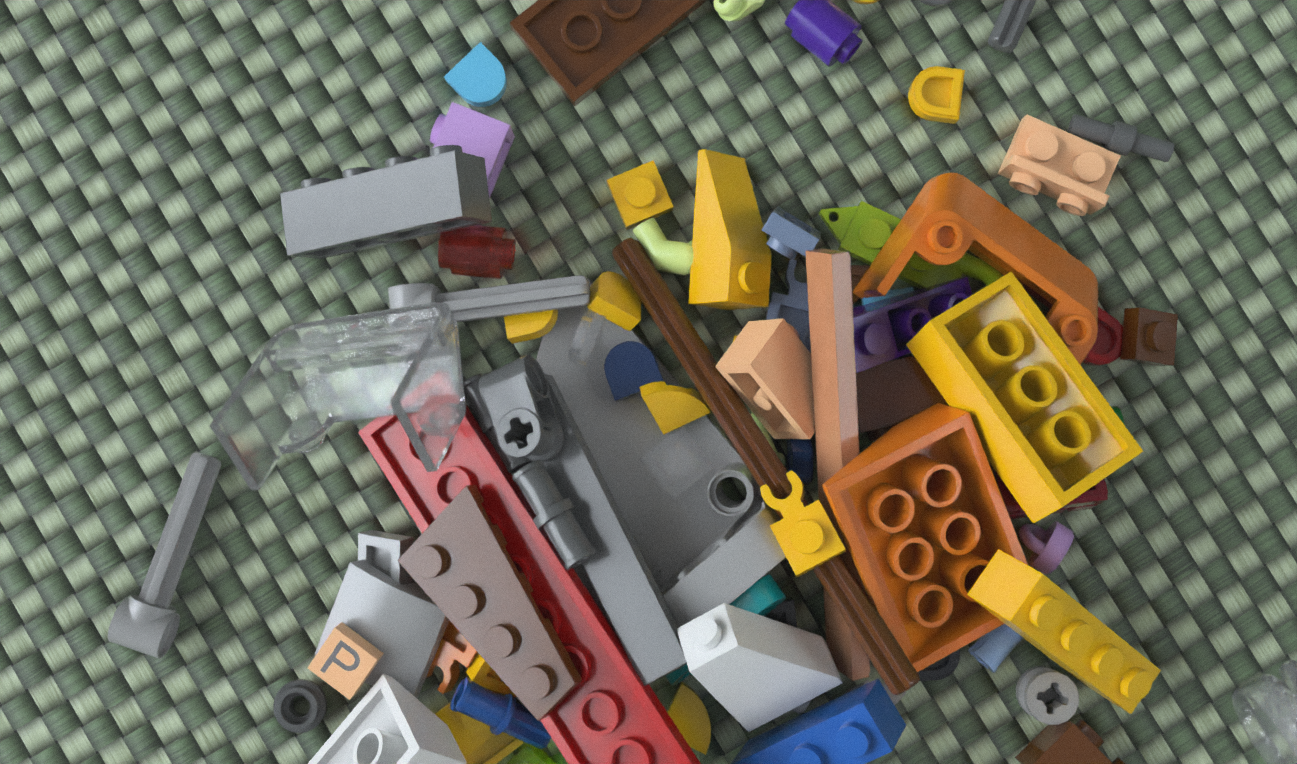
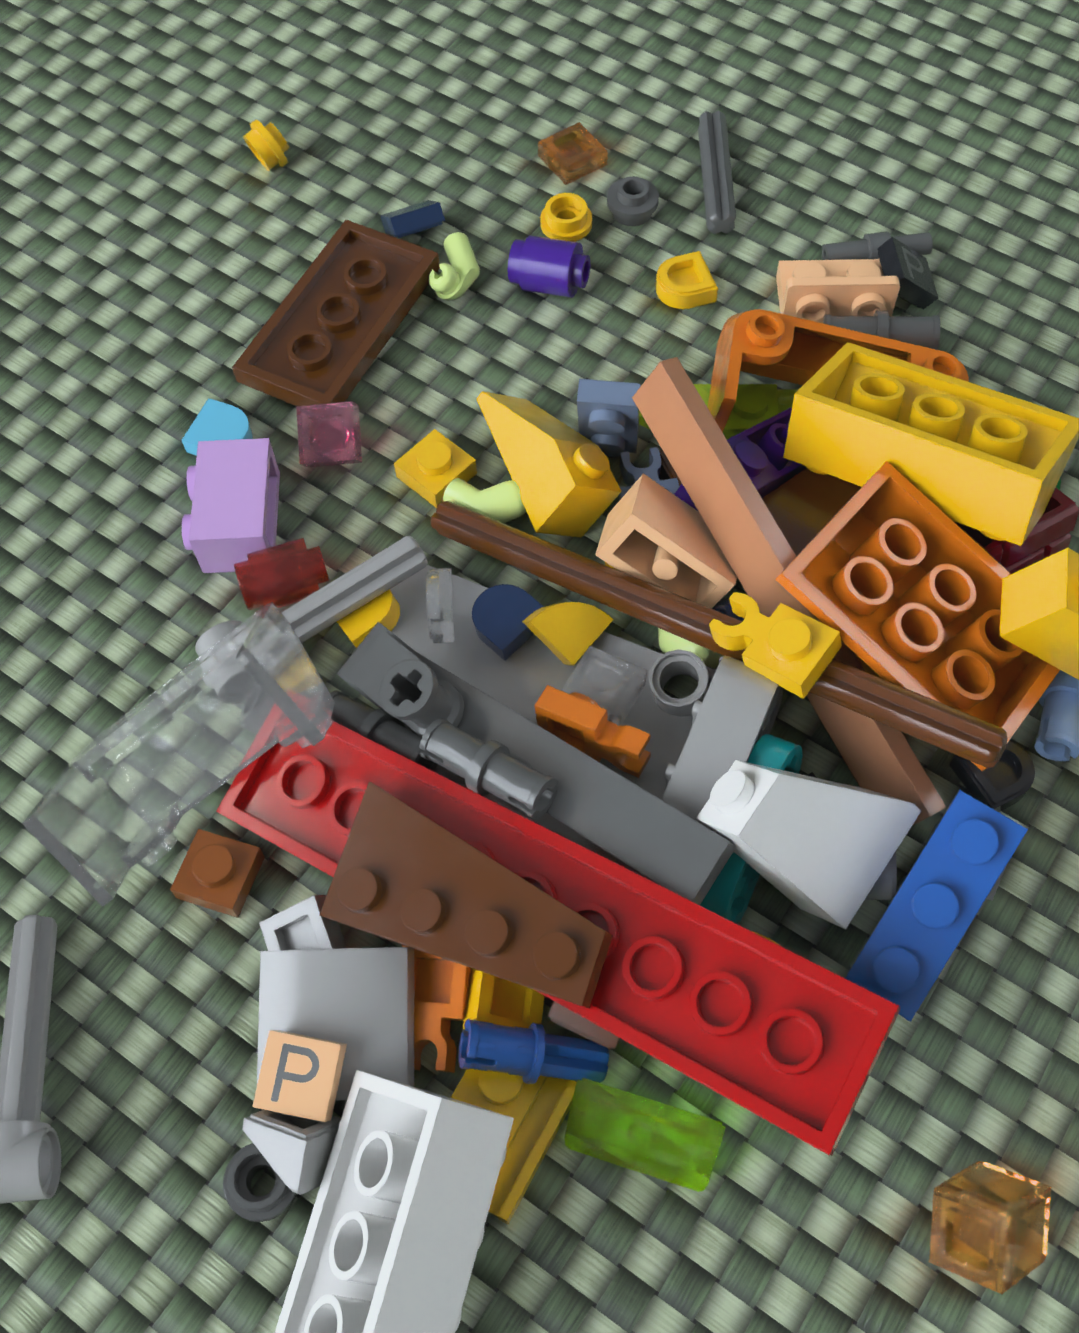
camera: 20 degrees left, 25 degrees down
brick [280,145,492,259] -> none
yellow tile [587,271,641,331] -> none
reddish brown plate [1120,307,1178,366] -> none
none -> dark orange plate [170,829,265,918]
none -> light grey slope [242,1110,341,1195]
none -> clear pink plate [296,401,362,468]
none -> orange plate [534,685,651,778]
none -> dark grey pin [823,311,940,350]
none -> black tile [878,237,939,310]

